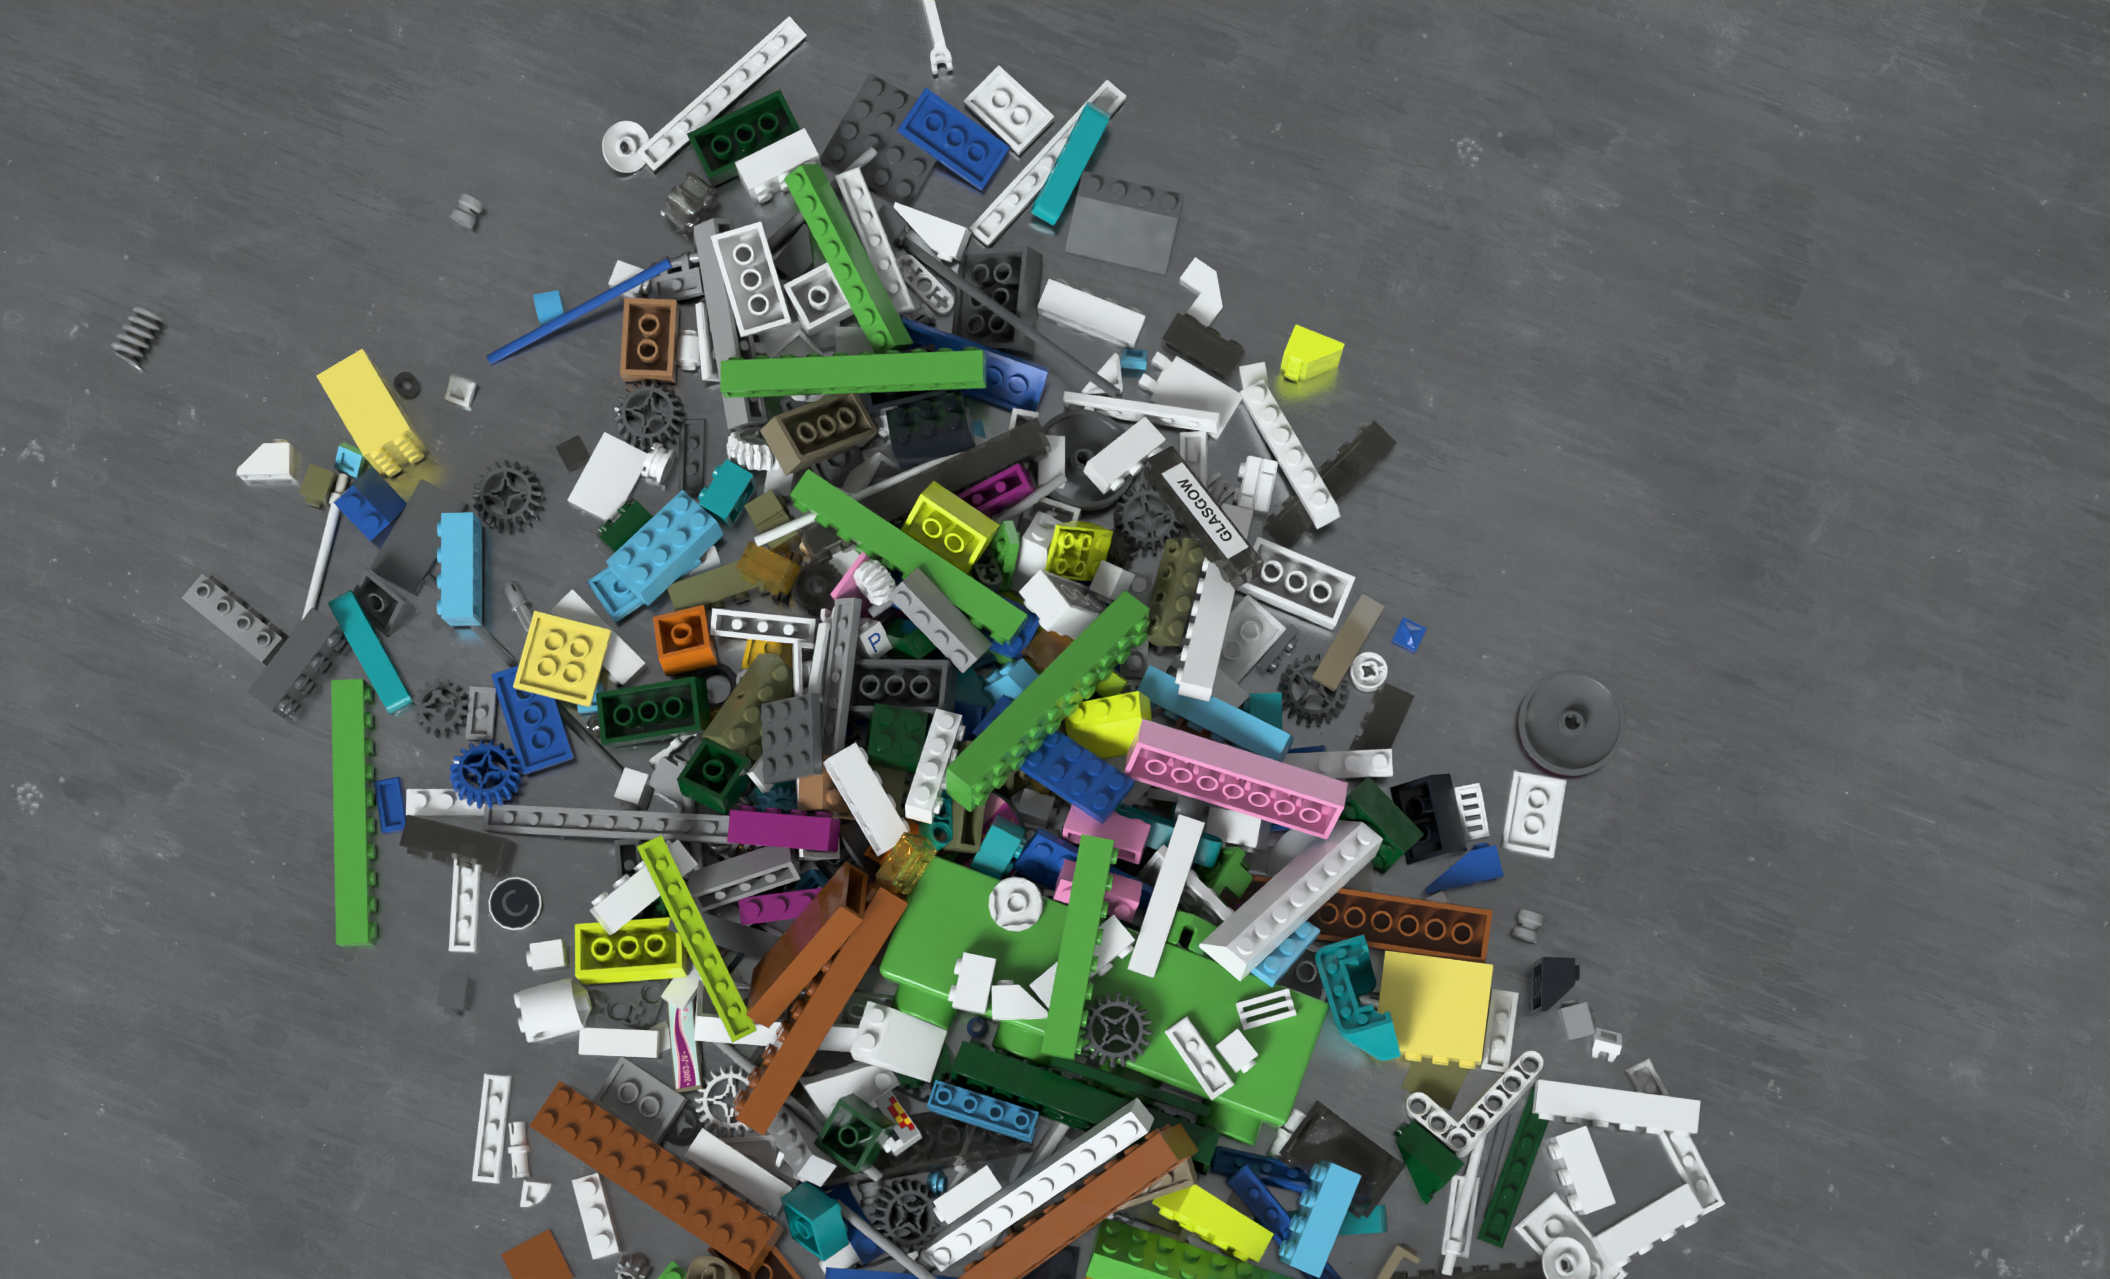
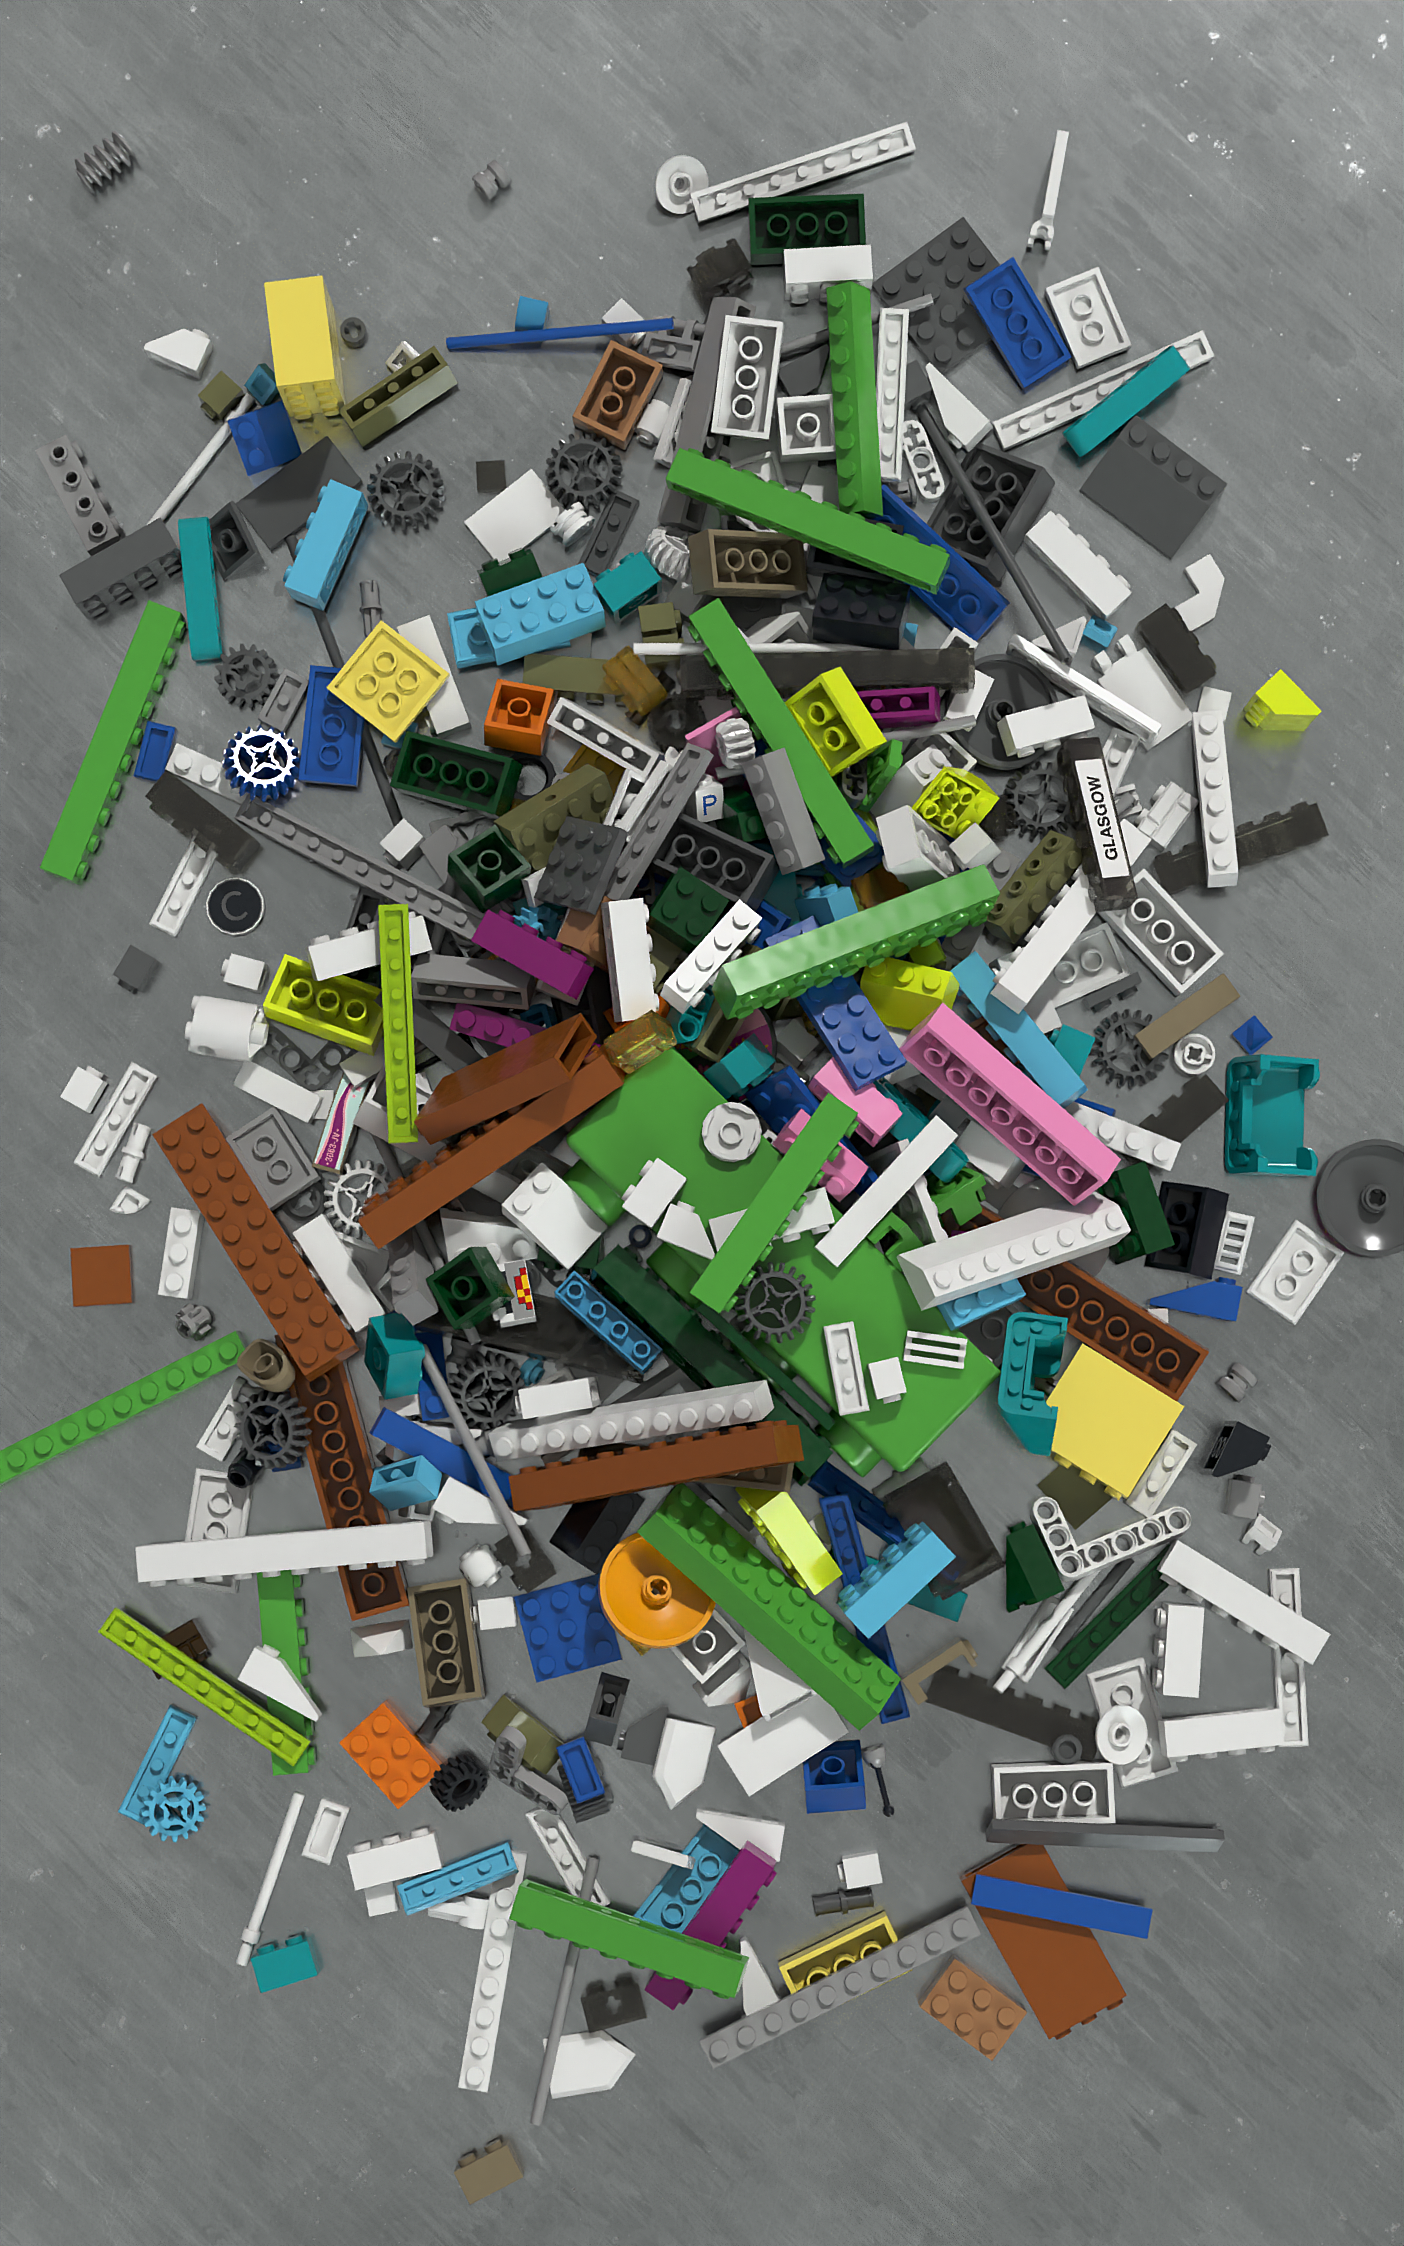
camera: 25 degrees right, 5 degrees up
none -> white brick [60,1066,108,1113]
none -> olive brick [339,346,458,447]
none -> teal windscreen [1225,1054,1320,1177]

